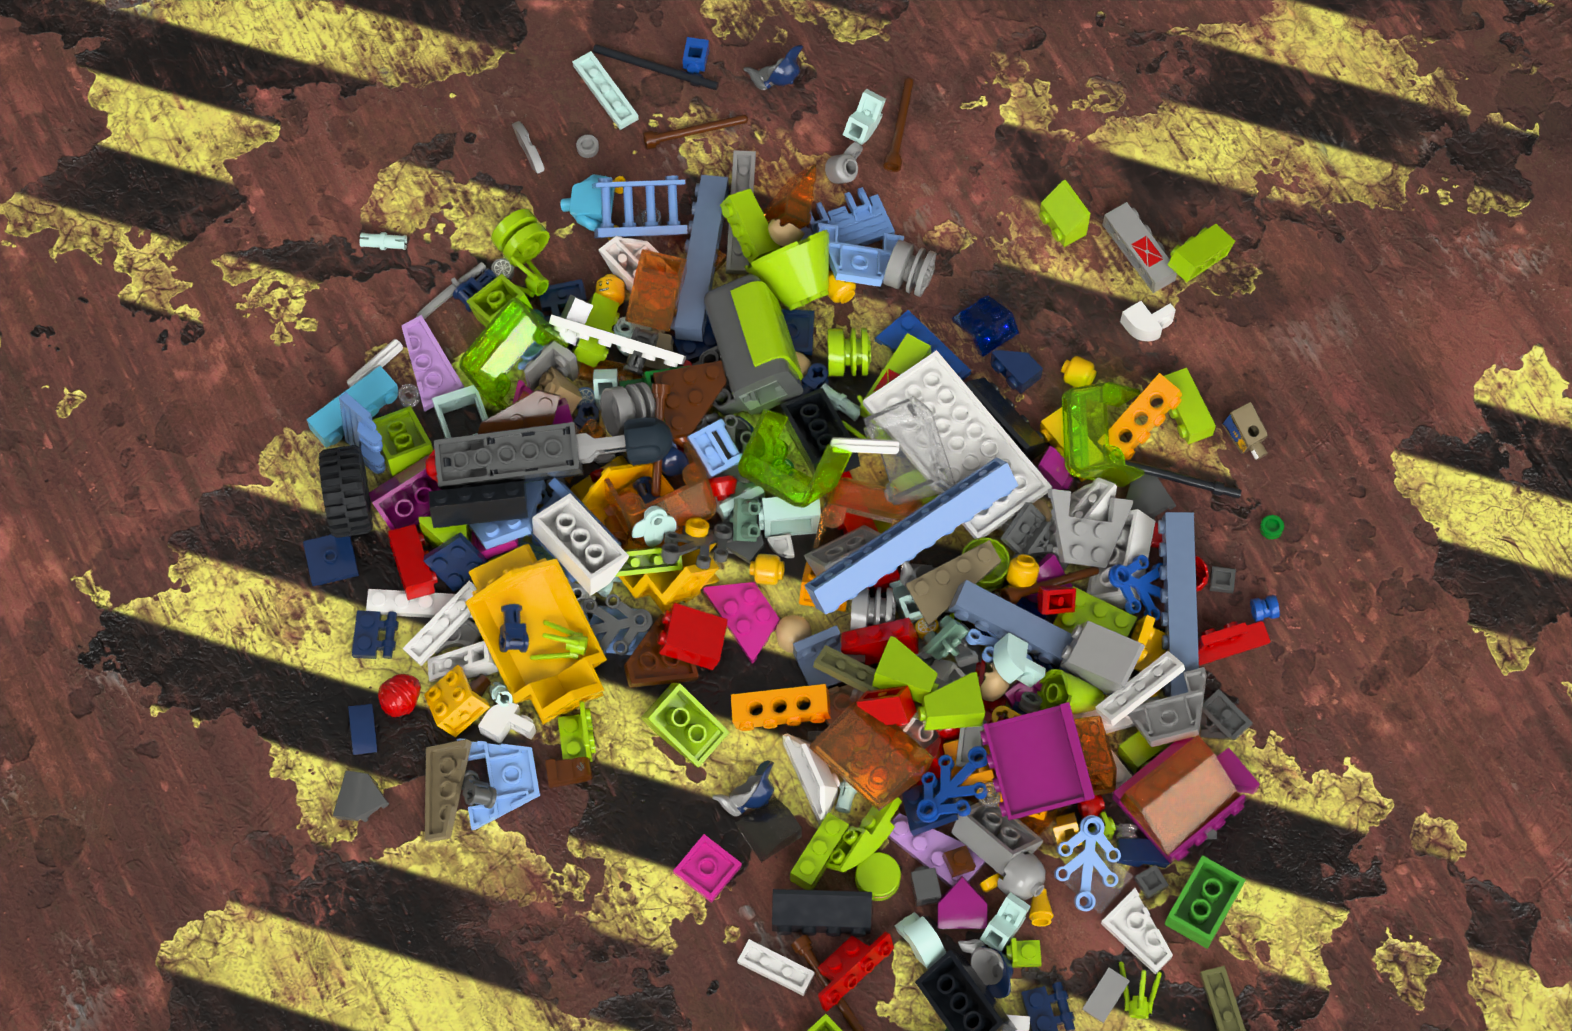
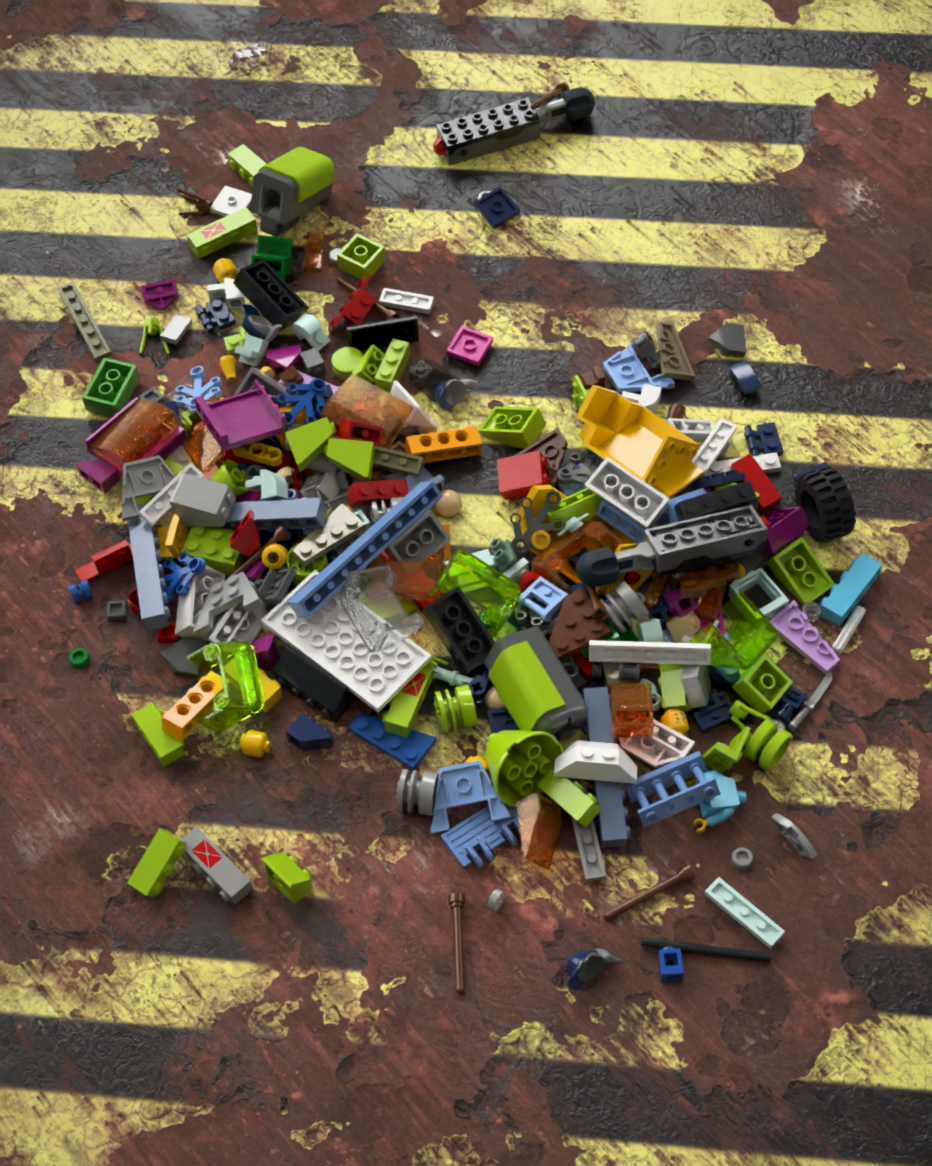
camera: 170 degrees right, 10 degrees down
medium blue hinge [339,392,386,475] -> none
light aqua pin [360,232,407,250] -> none
red hair [378,674,422,717] -> none
yellow bracket [424,665,490,738] -> none
light aqua pin [489,682,512,707] -> none
dark blue connector [499,604,529,653] -> none
lime plant [530,620,588,660] -> none
dark pink wing [703,582,780,663] -> none
yellow head [749,554,785,585] -> none
tan hair [768,219,805,247] -> none
light grey head [825,154,858,184] -> none
white axle [830,437,899,454] -> none
light aqua brick [843,89,886,145] -> none
sand green hips [923,615,970,661] -> none
clear blue bracket [952,295,1019,357] -> none
light grey cylinder [997,851,1046,900] -> none
white wing [1101,888,1173,974] -> none
black bar [1105,455,1242,498] -> none
white brick [1120,301,1175,341] -> none
dark grey slope [1200,689,1253,740] -> none
dark tan torso [1221,402,1268,460] -> none
none -> white wedge [554,740,637,784]
none -> lime bracket [702,726,751,773]

